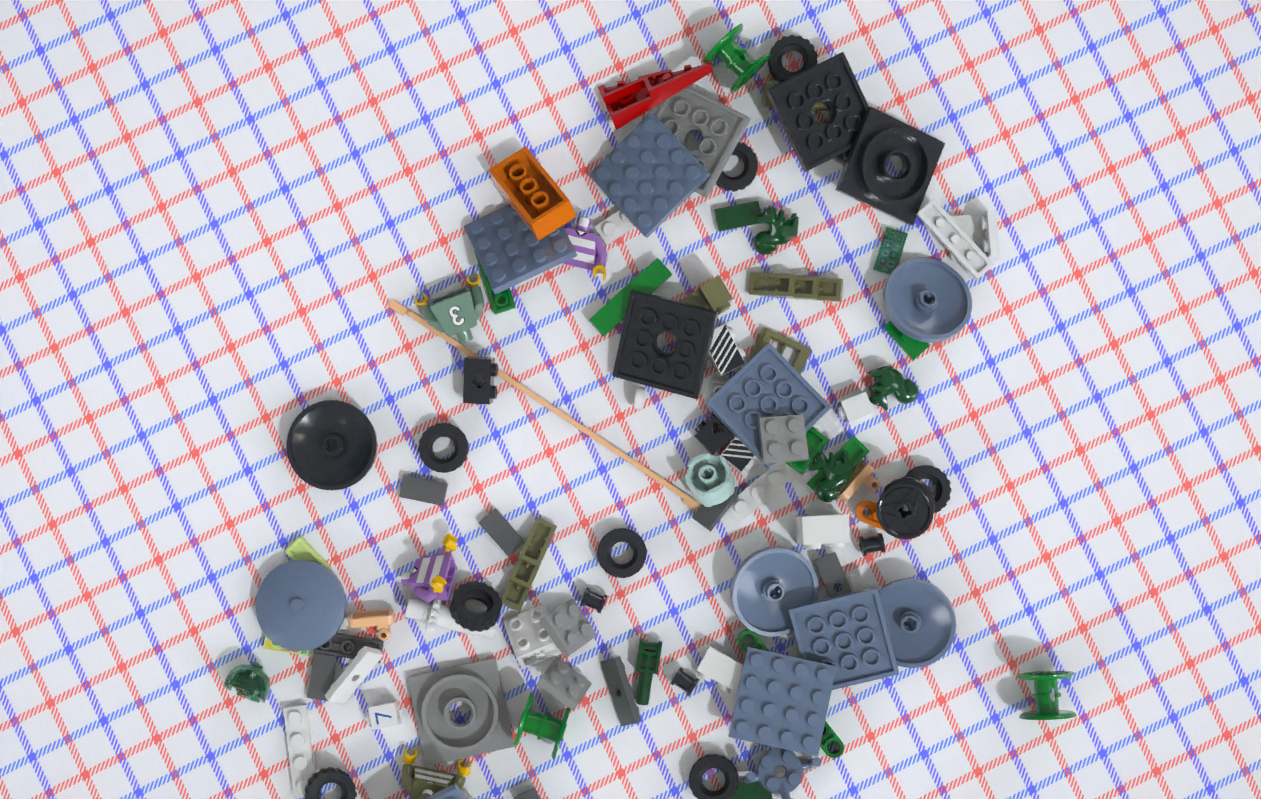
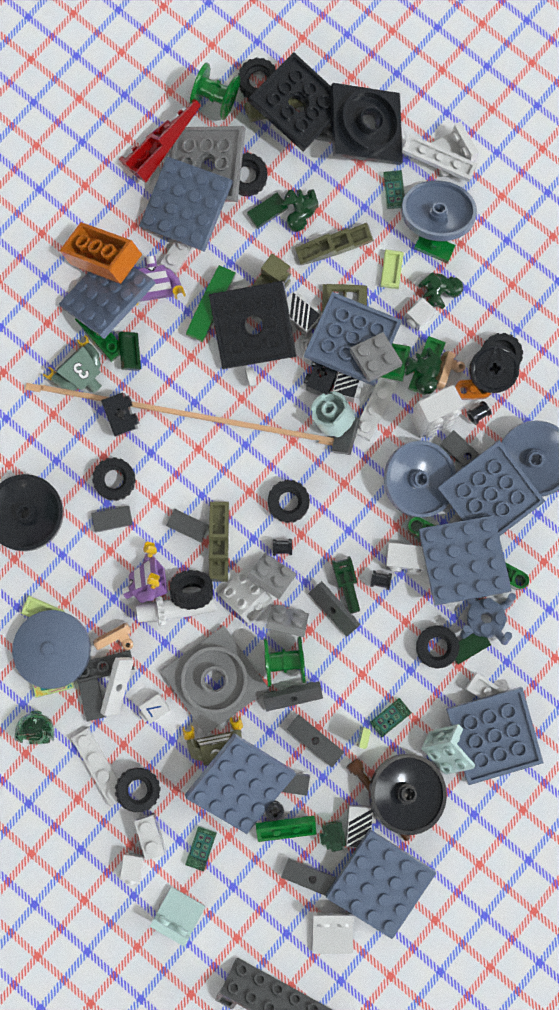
camera: 25 degrees left, 5 degrees down
none -> dark green tile [118,331,141,371]
none -> dark grey tile [262,681,323,712]
none -> yellowish green tile [380,249,404,289]

